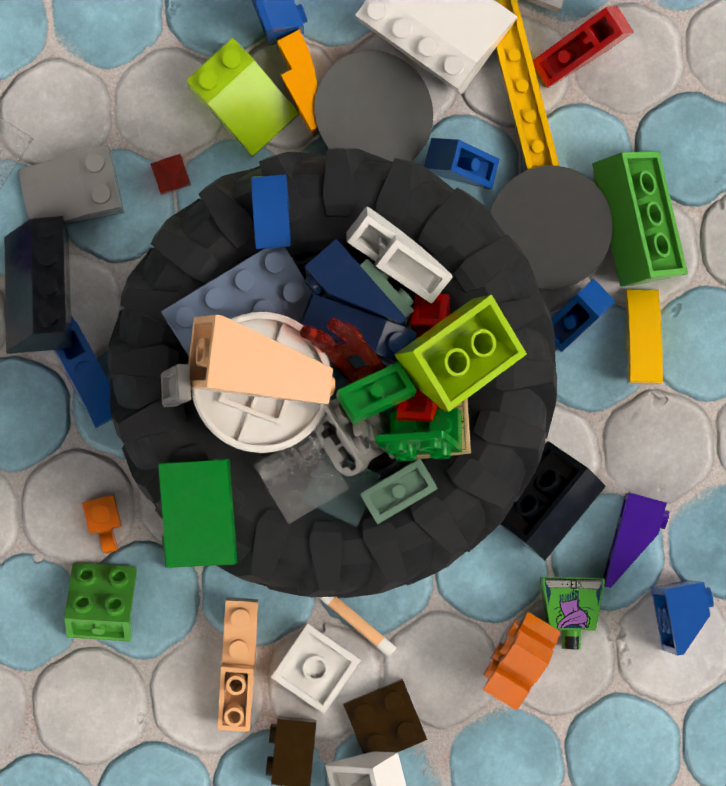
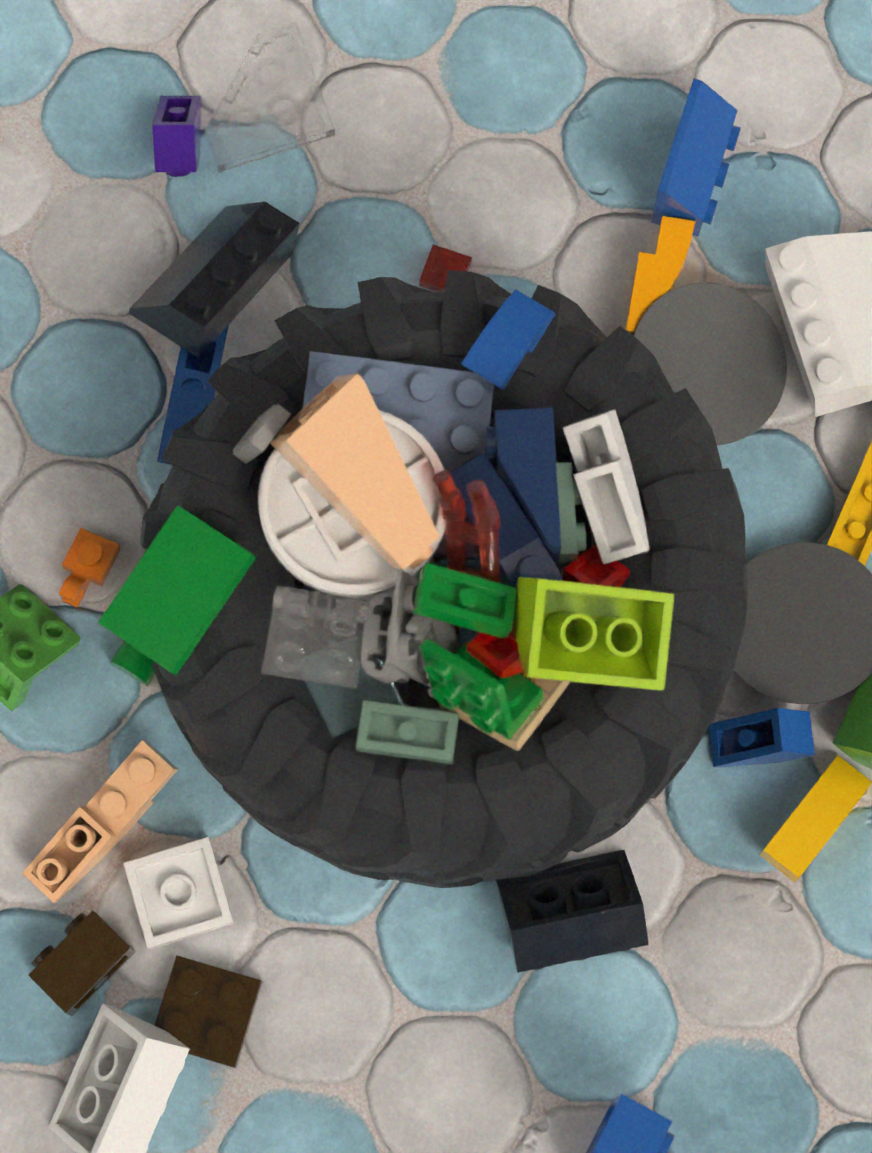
camera: 45 degrees right, 10 degrees down
light grey slope [18,145,125,225] -> none
lime slope [186,38,299,157] -> none
light nougat bar [318,597,397,657] -> none
blue slope [424,138,500,189] -> none
orange brick [483,611,561,711] -> none
torso [540,577,605,650] -> none
dark purple slope [602,492,670,588] -> none

